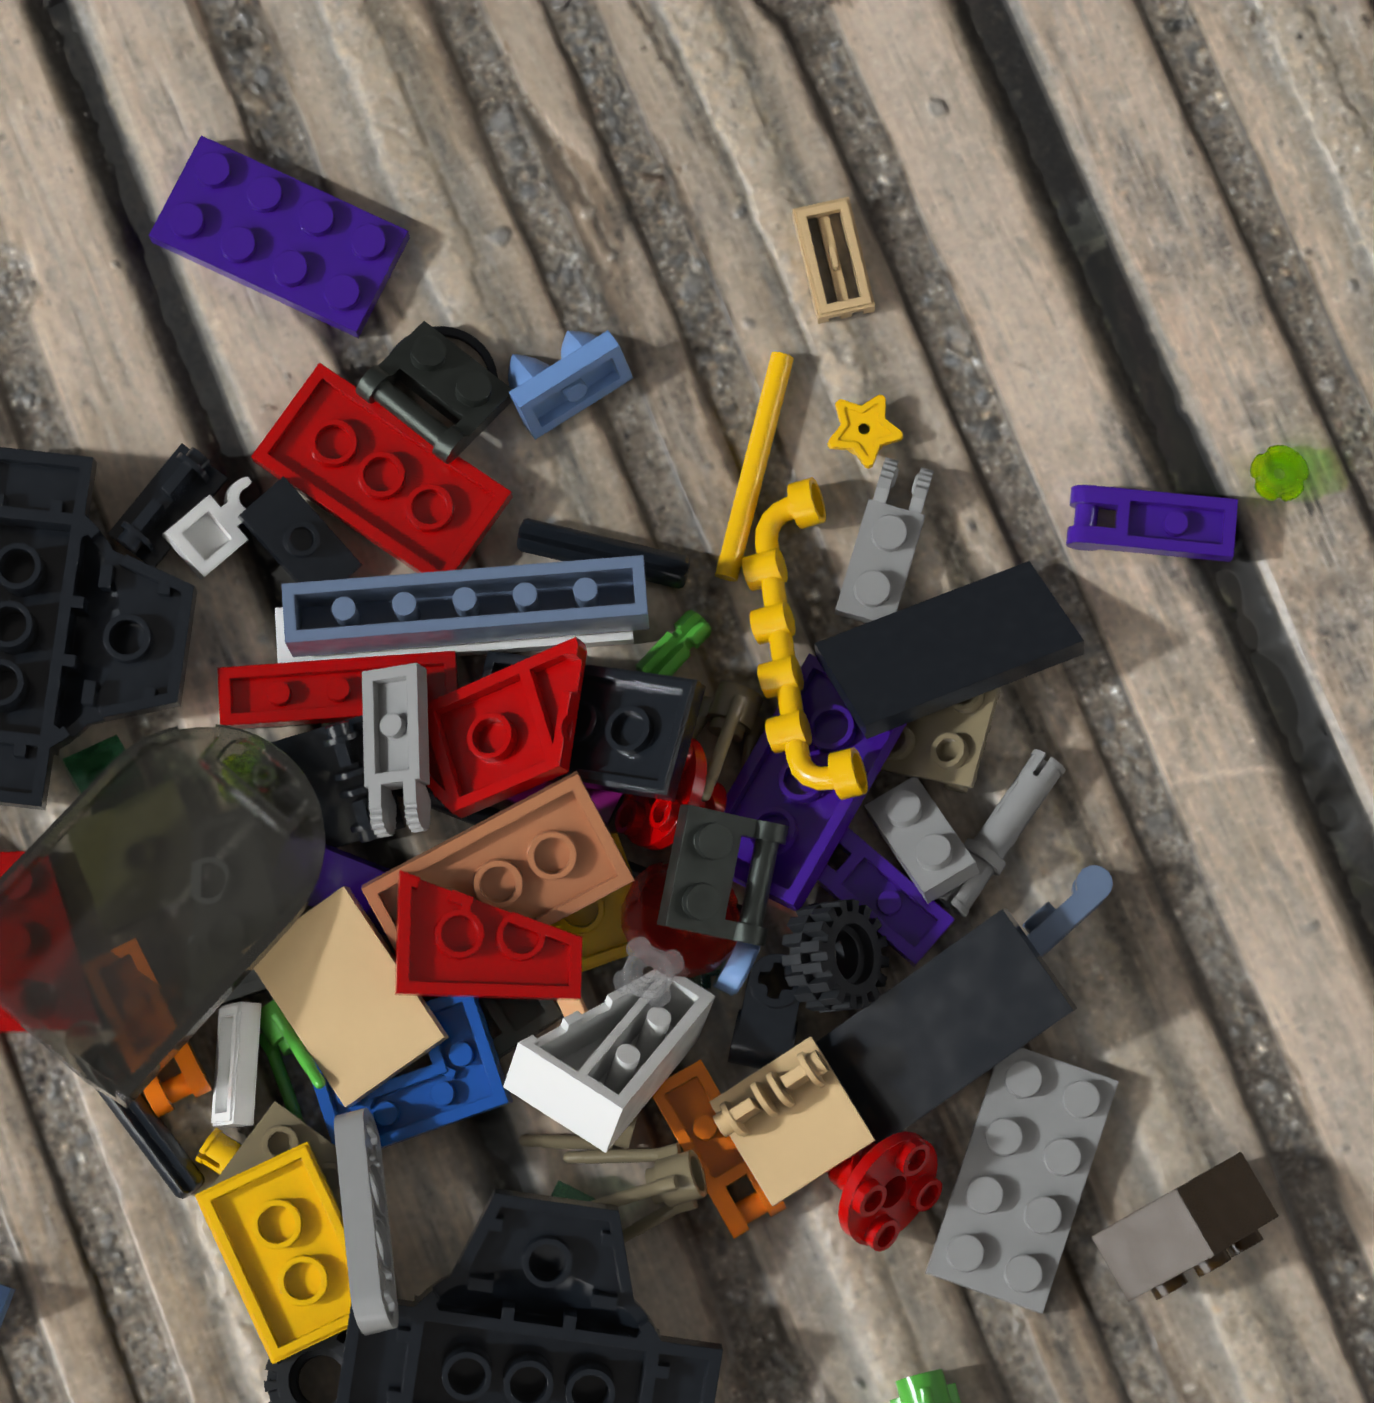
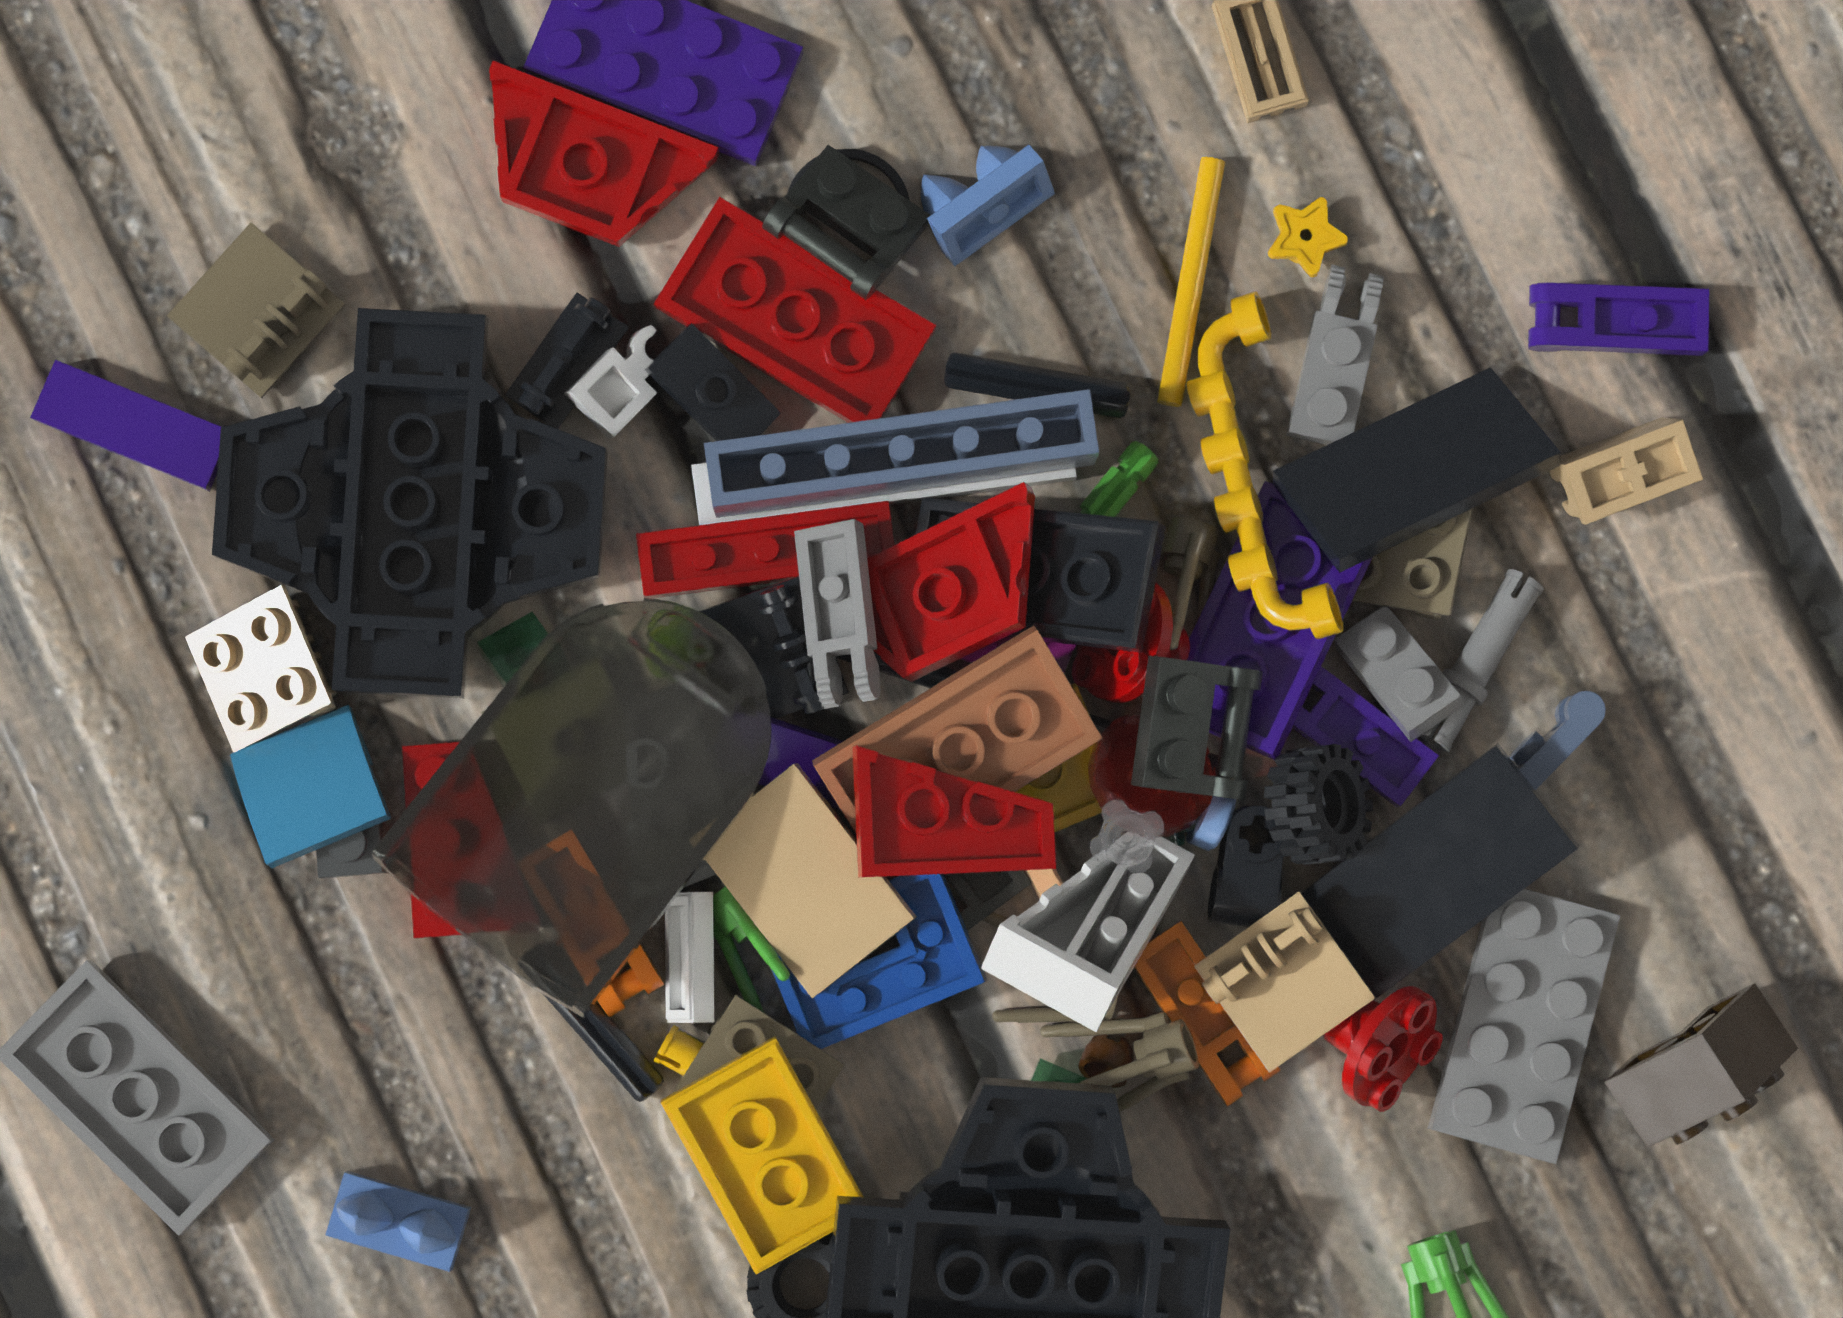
camera: 15 degrees left, 5 degrees up
light grey beam [334,1107,399,1336] -> none
clear neon green plate [1250,445,1309,502] -> none
none -> red wing [489,61,720,247]
none -> reddish brown hinge [1078,1034,1134,1088]
none -> tan hinge [1549,417,1703,525]

